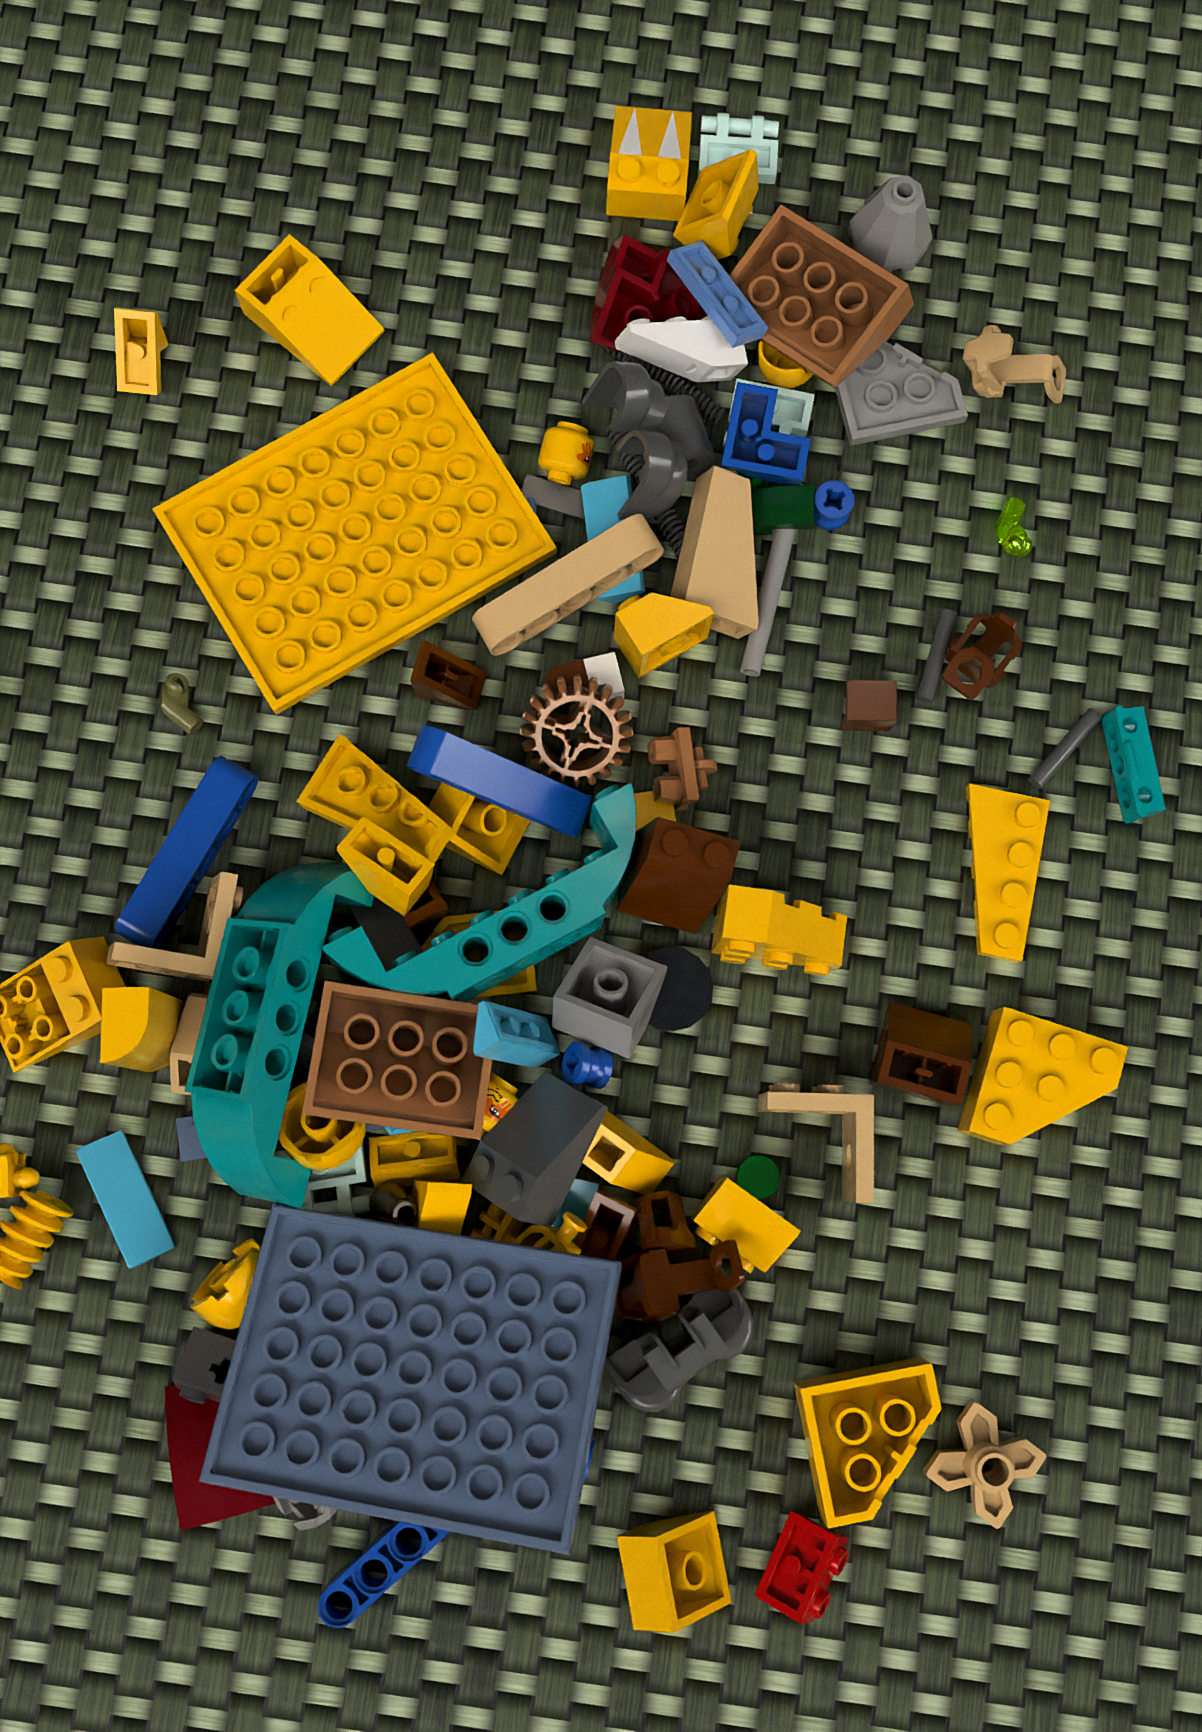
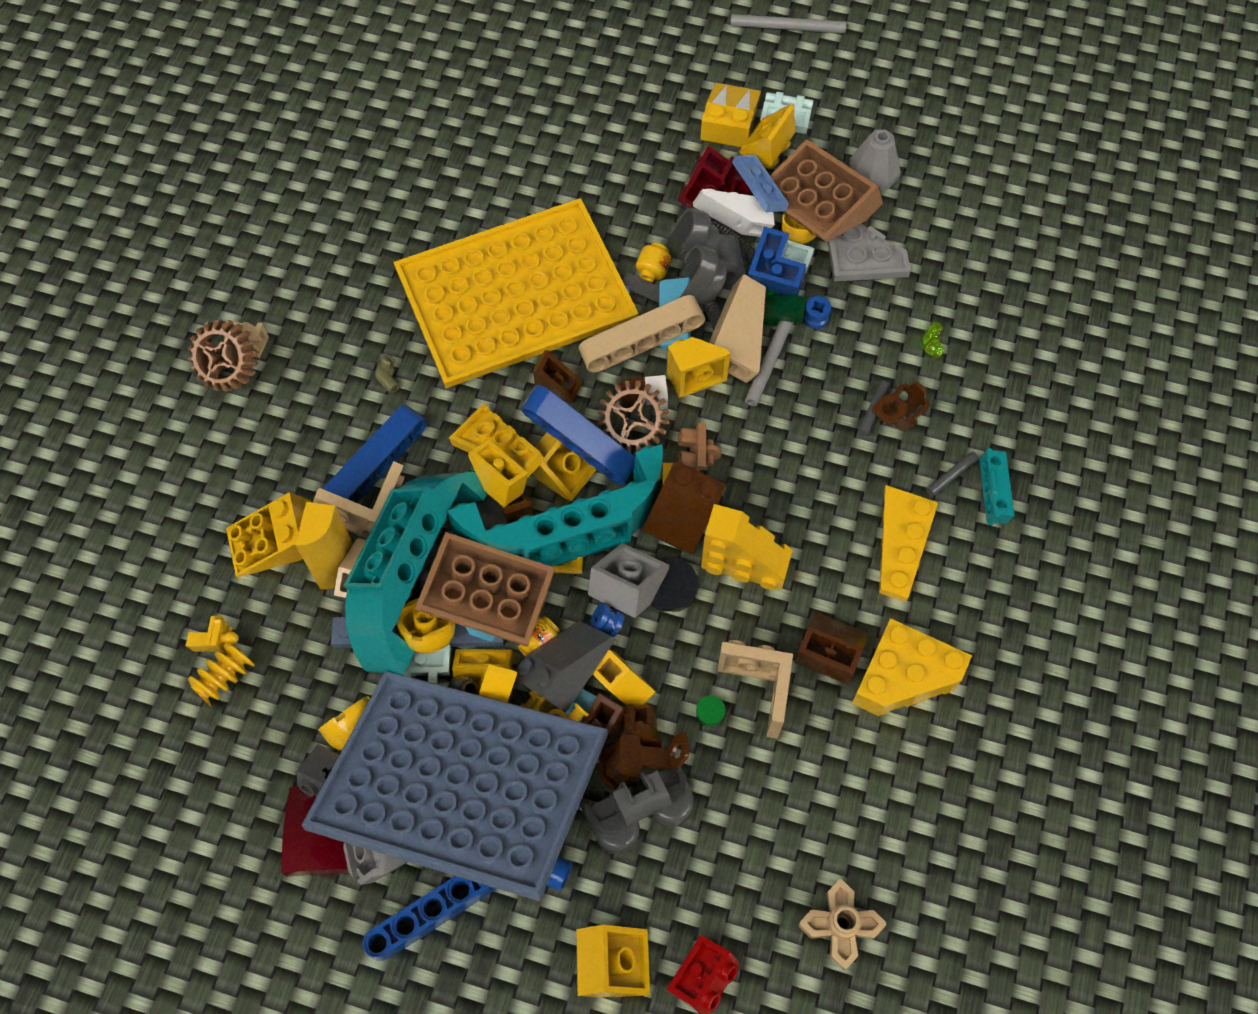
camera: 15 degrees right, 15 degrees down
medium azure slope [76,1130,176,1269] -> none
yellow slope [114,307,168,395] -> none
yellow slope [235,234,385,387] -> none
medium azure slope [473,1000,560,1068] -> none
yellow slope [690,1177,801,1274] -> none
yellow brick [794,1357,942,1528] -> none
reddish brown panel [841,680,897,731] -> none
tan piece [963,325,1066,404] -> none

